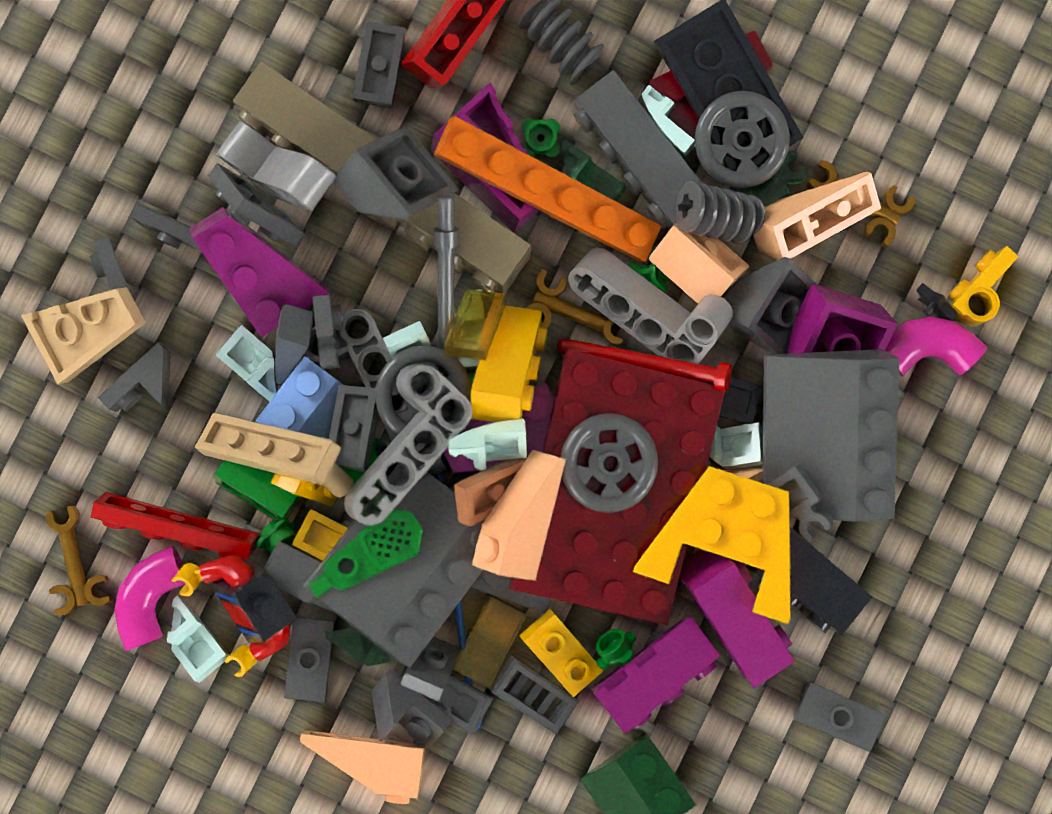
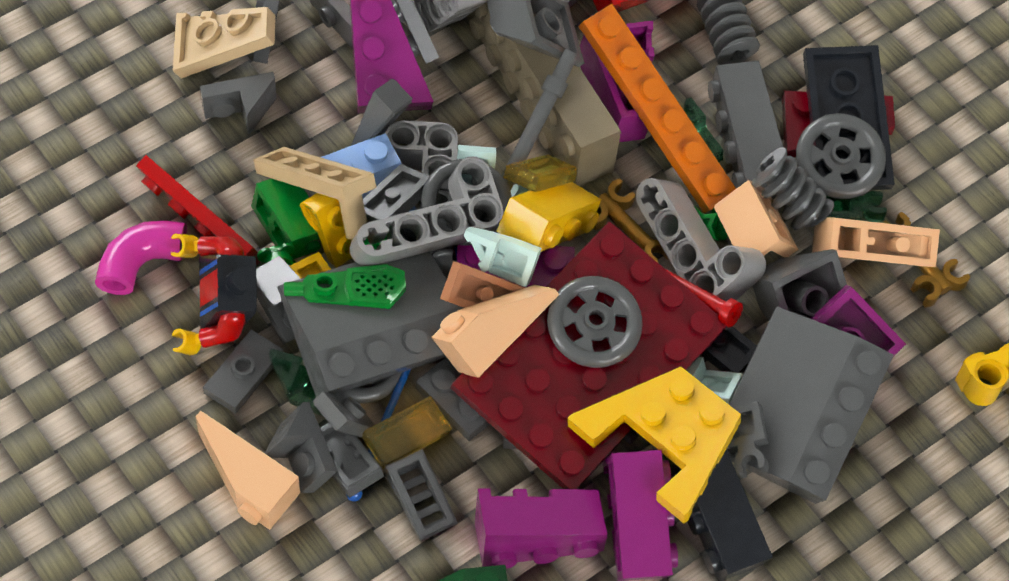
camera: 25 degrees right, 25 degrees down
pearl gold bar [46,506,113,616] -> none
light aqua slope [167,595,229,683] -> none
light aqua slope [215,325,276,402] -> none
dark grey plate [313,295,343,370] -> none
yellow plate [519,609,604,697] -> none
green plate [521,119,560,158] -> none
green plate [596,629,637,670] -> none
light aqua slope [641,85,695,157] -> none
dark pink cylinder [885,316,988,377] -> none
black piece [916,283,958,320] -> none

